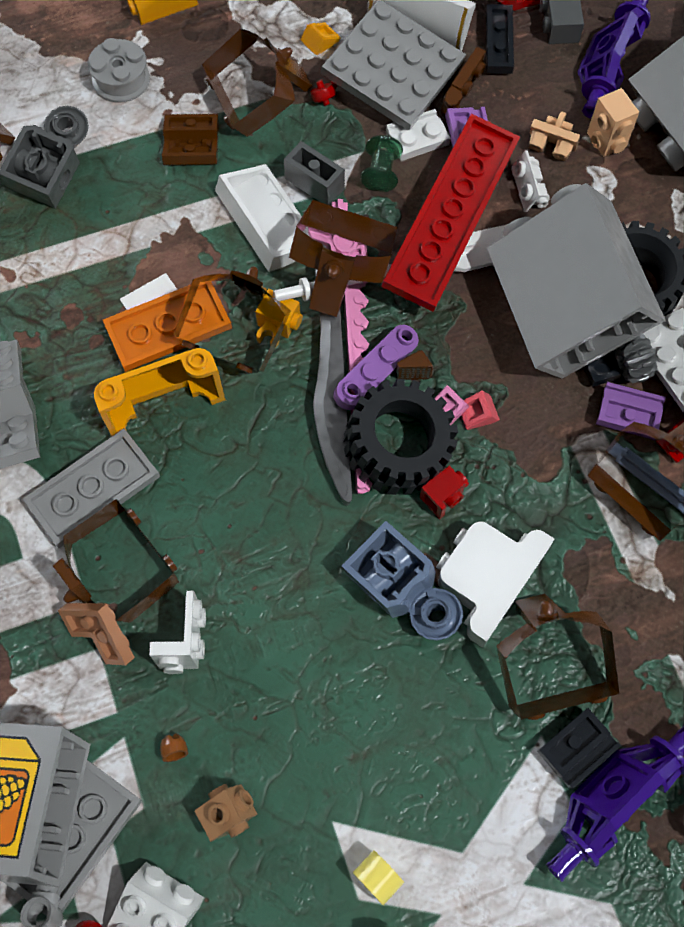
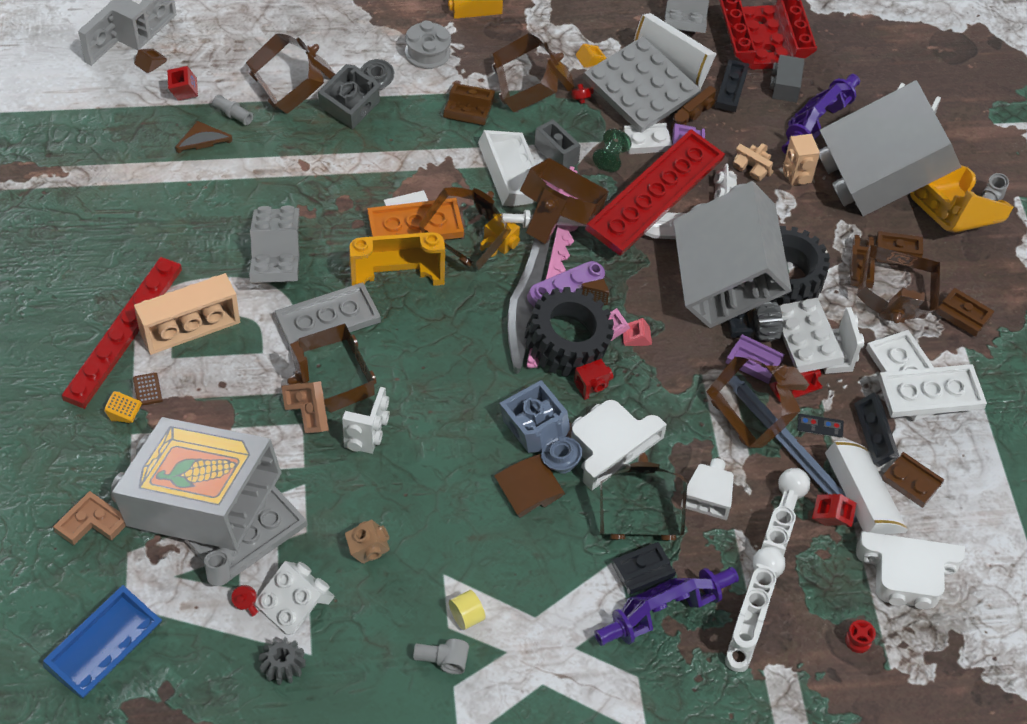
camera: 10 degrees right, 15 degrees down
dark orange hinge [160,734,189,762] -> none
none -> reddish brown slope [494,454,565,518]
none -> white torso [681,458,734,520]

